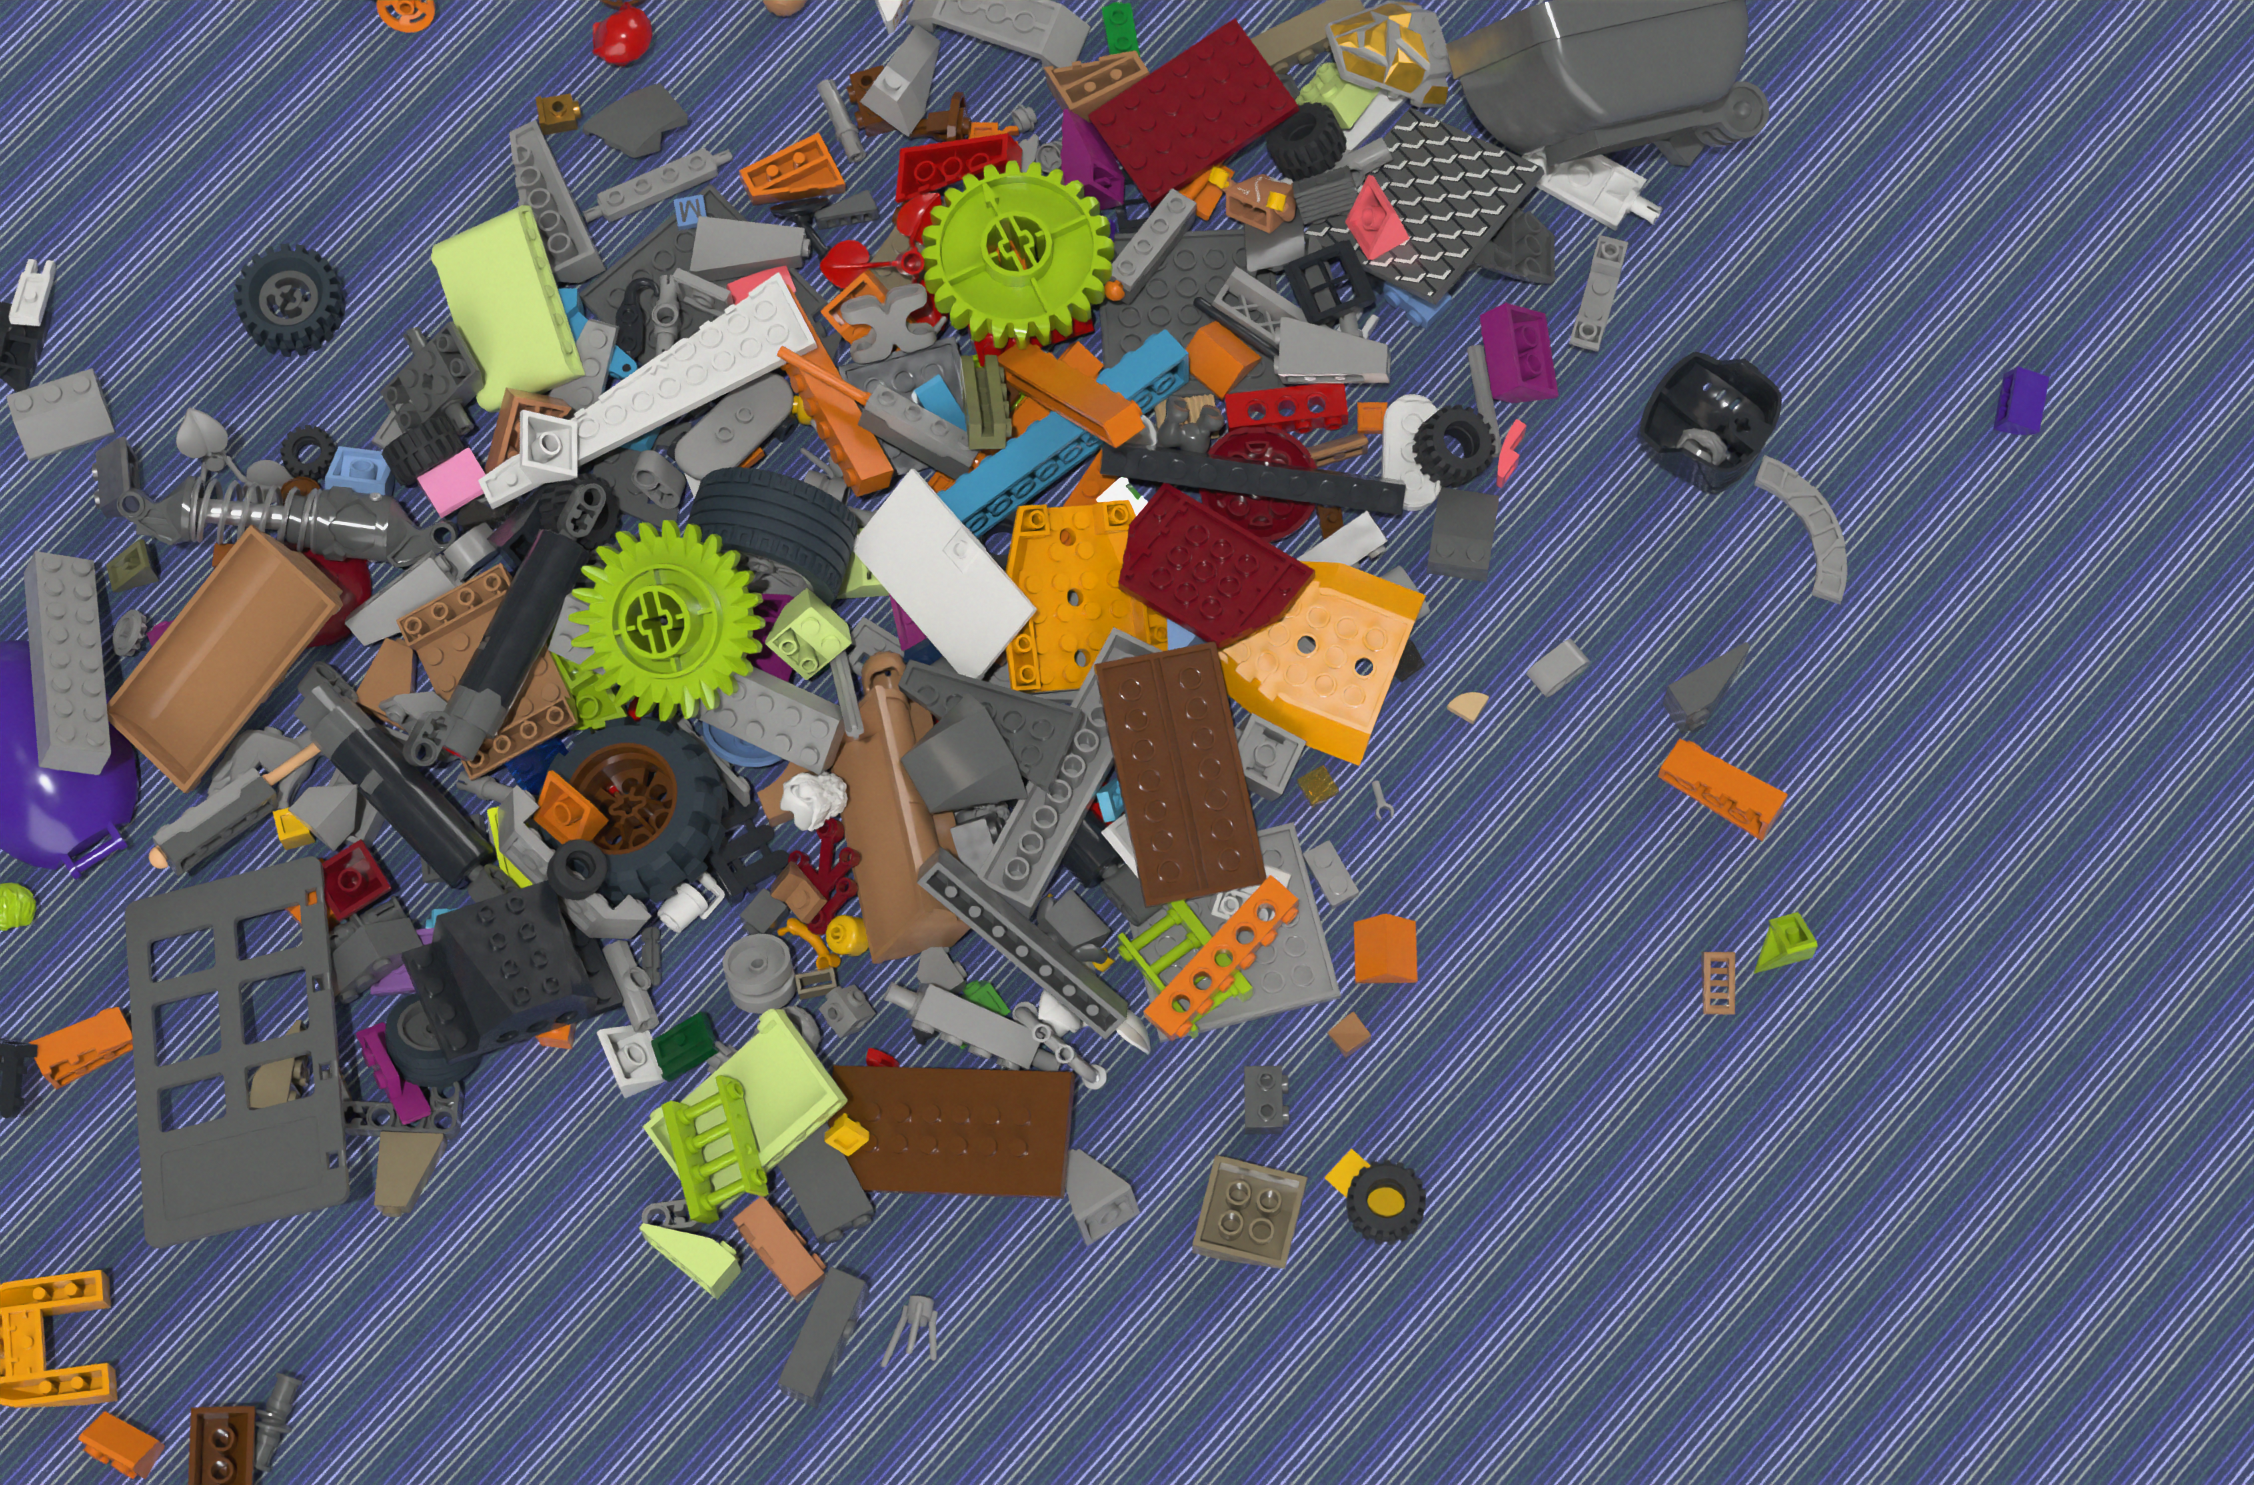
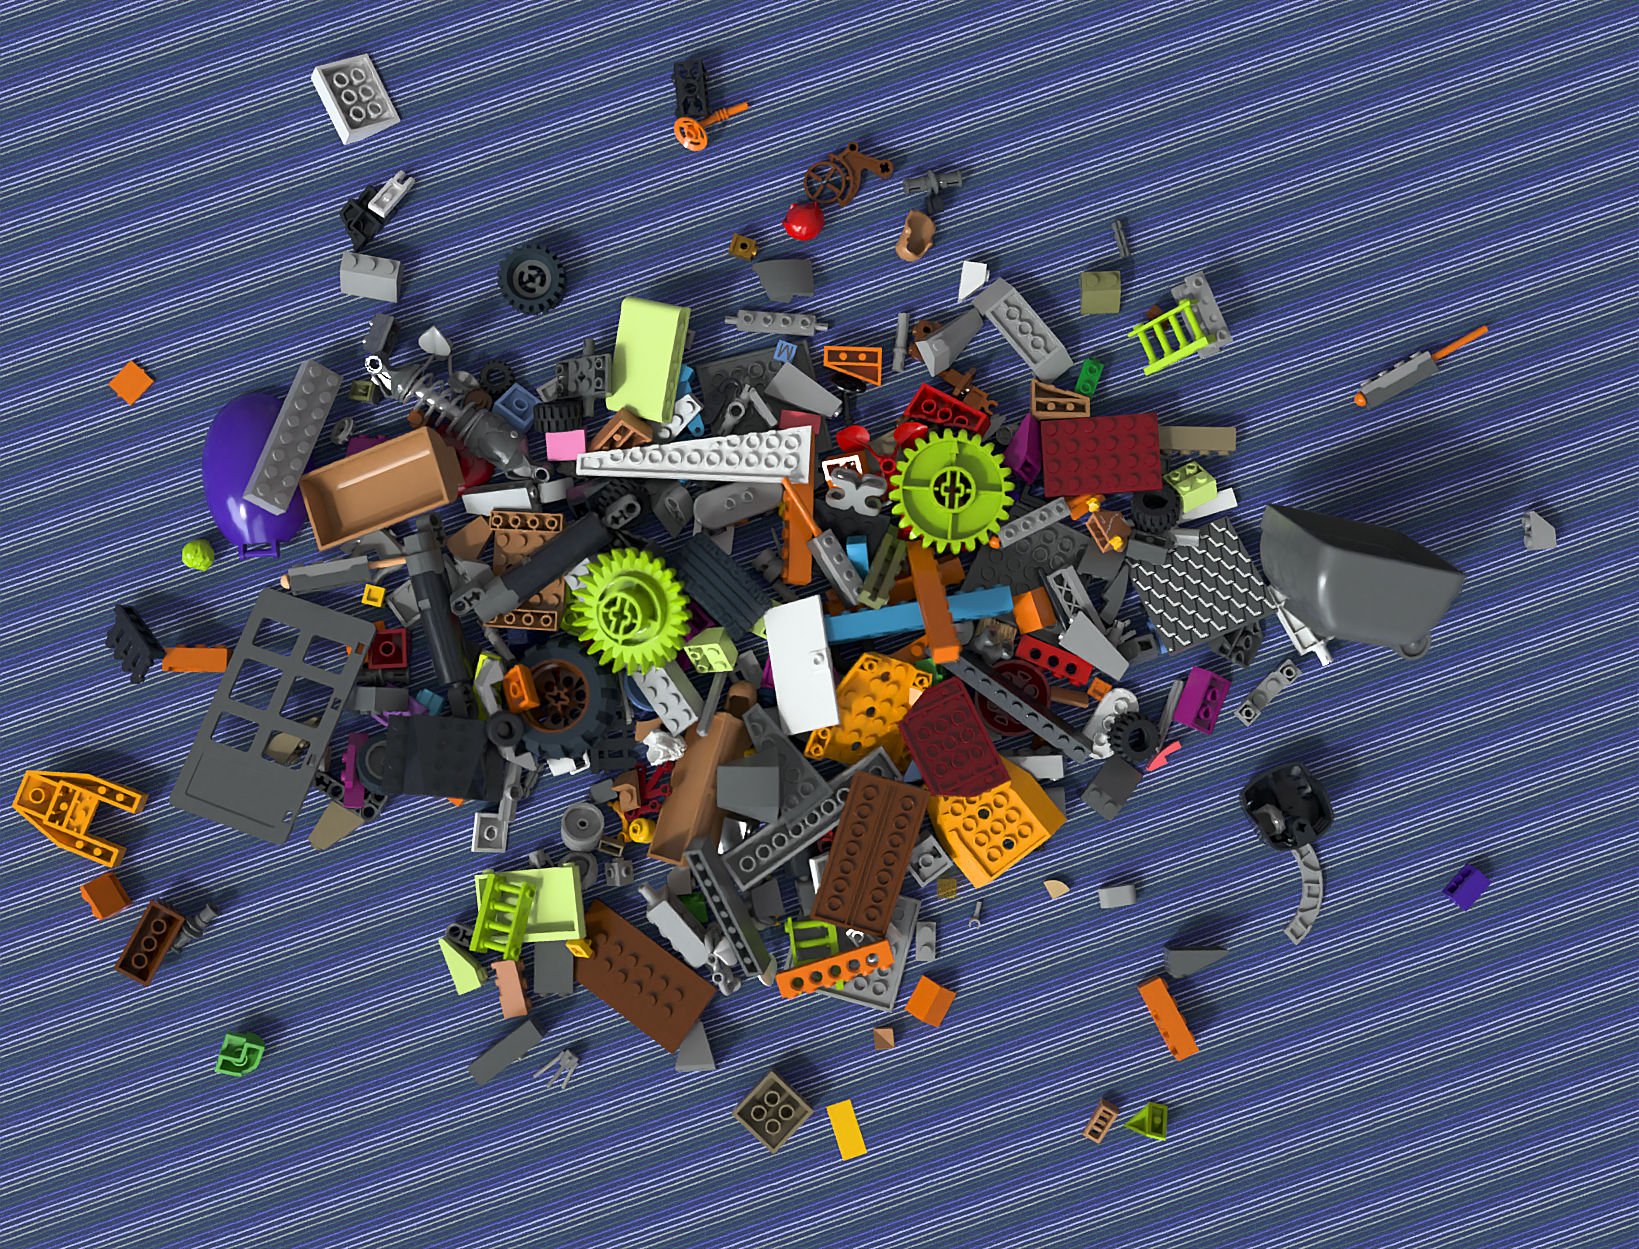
camera: 25 degrees right, 15 degrees up
light grey slope [288,784,358,852] -> none
light grey wedge [509,120,606,283] -> none
white slope [520,410,577,485] -> none
dark green plate [651,1011,719,1082] -> none
dark grey slope [814,190,879,230] -> none
red tile [866,1048,900,1067] -> none
light grey plate [1011,104,1037,133] -> none
medium azure slope [1096,778,1124,822] -> none
dark grey brick [1244,1066,1289,1134] -> none
black piece [1283,239,1377,326] -> none
wedge [1324,1,1451,108] -> none
coral slope [1345,175,1410,260] -> none
black tyre [1346,1160,1426,1245] -> none
none -> dark grey slope [1101,633,1158,675]

